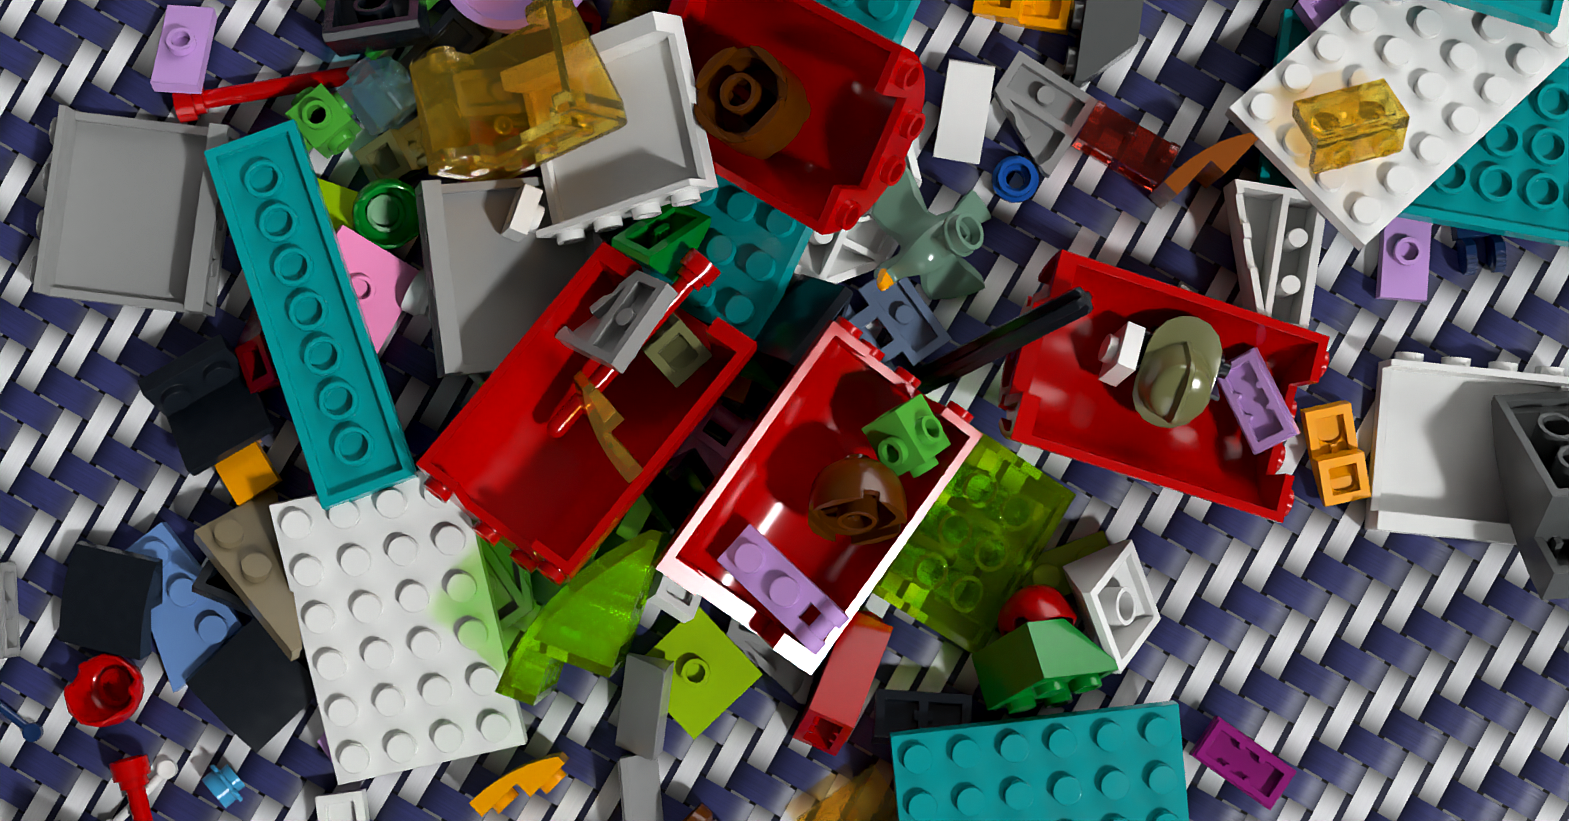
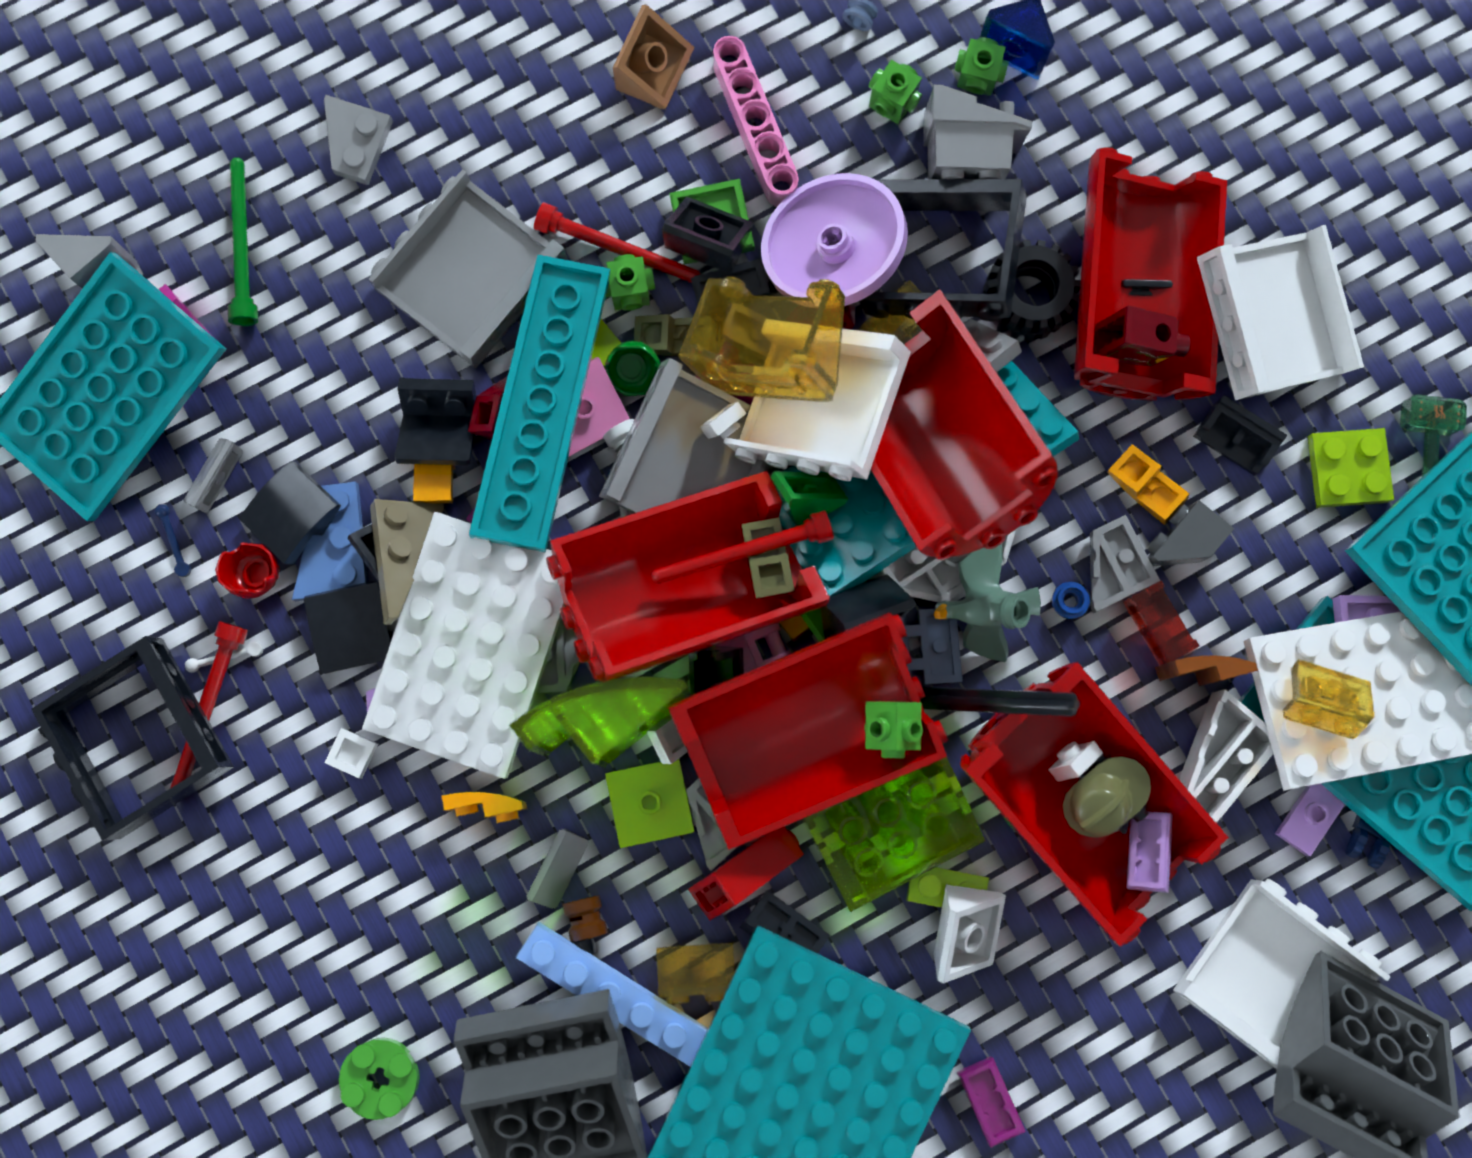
camera: 30 degrees right, 5 degrees down
lavender plate [150,5,217,94] -> none
dark azure plate [201,764,246,808] -> none
clear light blue brick [337,56,425,136] -> none
light grey wing [555,270,678,374] -> none
clear yellow slope [573,370,644,483] -> none
light grey slope [615,652,674,761] -> none
reddish brown brick [694,45,811,160] -> none
lavender plate [717,524,850,655] -> none
reddish brown cylinder [808,454,907,545] -> none
white slope [933,59,995,164] -> none
green slope [971,619,1118,714] -> none
red hair [998,584,1077,637] -> none
light orange slope [1299,400,1371,507] -> none

